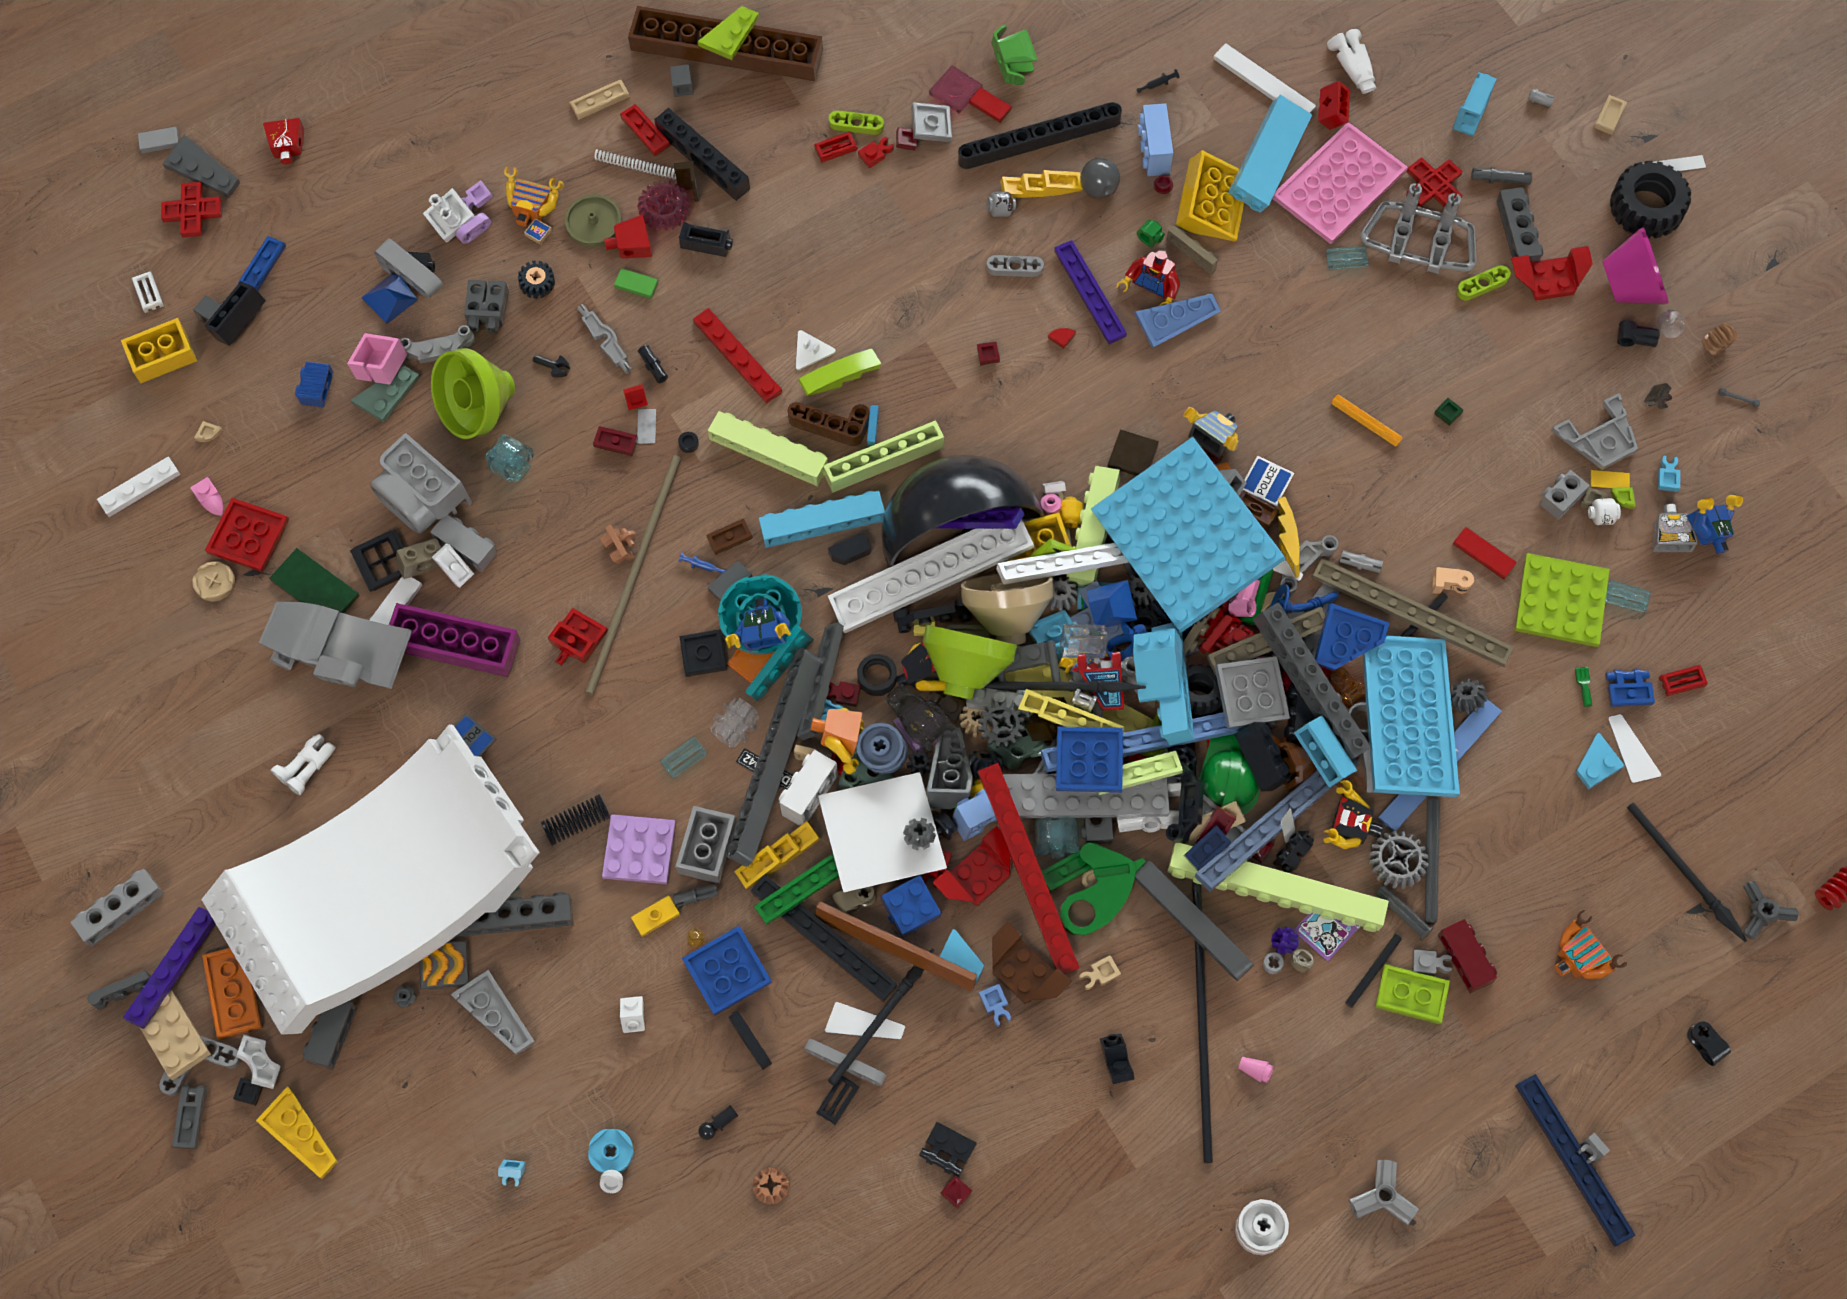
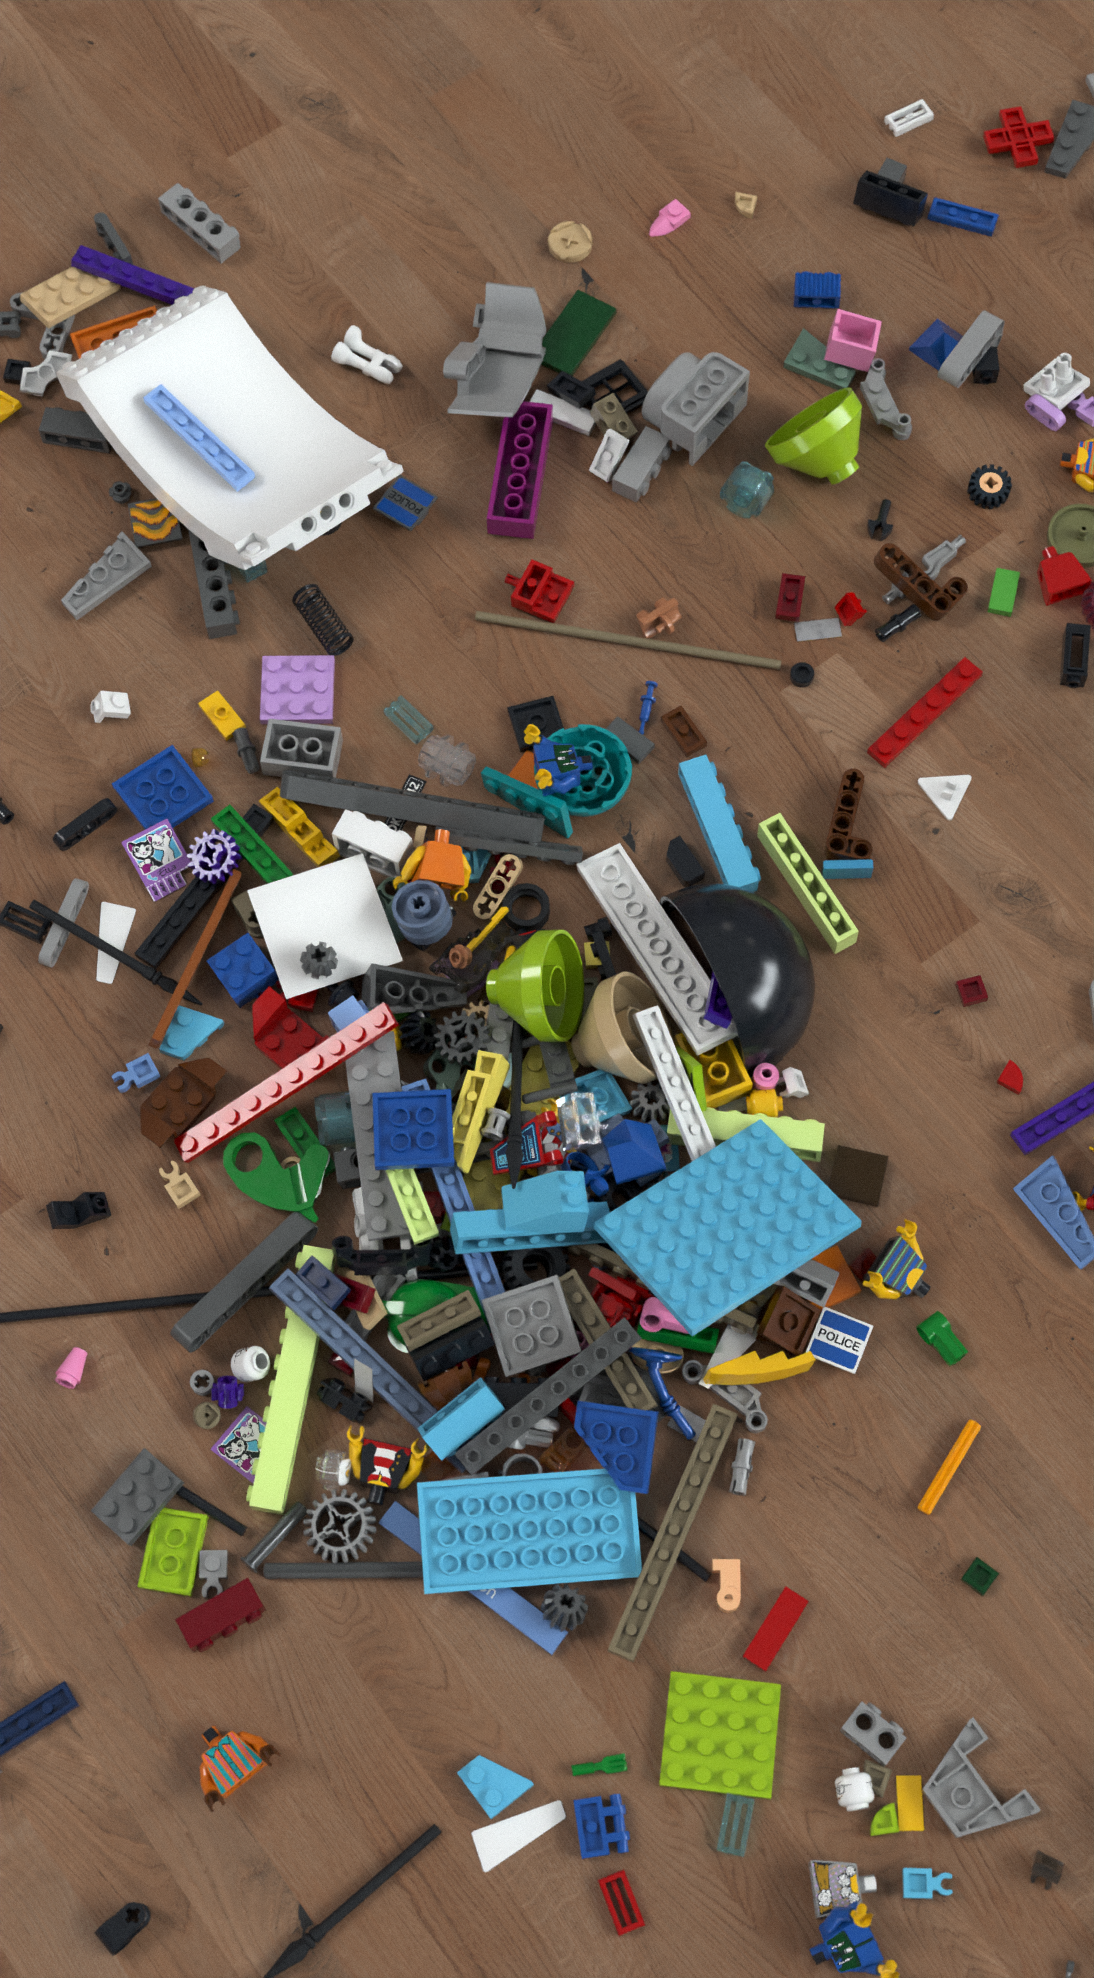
camera: 85 degrees right, 0 degrees up
white plate [97,456,180,517] -> none
yellow brick [121,318,197,384] -> none
red plate [205,498,289,573] -> none
dark grey hips [464,280,509,333] -> none
tile [524,218,552,245] -> none
yellowish green brick [708,411,828,487] -> none
lime slope [798,349,881,396] -> none
black gear [906,750,933,778] -> none
none -> dark grey plate [91,1448,185,1546]
none -> sticker [121,819,191,902]
none -> light blue plate [143,384,255,492]
none -> gear [187,829,241,884]
none -> white head [231,1346,270,1383]
none -> clear head [315,1449,351,1491]
none -> dark tan plate [397,1290,481,1351]
none -> nougat plate [449,944,472,969]
none -> yellow piece [466,907,509,952]
none -> tan beam [473,854,523,920]
none -> black plate [547,371,596,409]
none -> reddish brown beam [874,543,968,621]
none -> green piece [916,1311,968,1367]

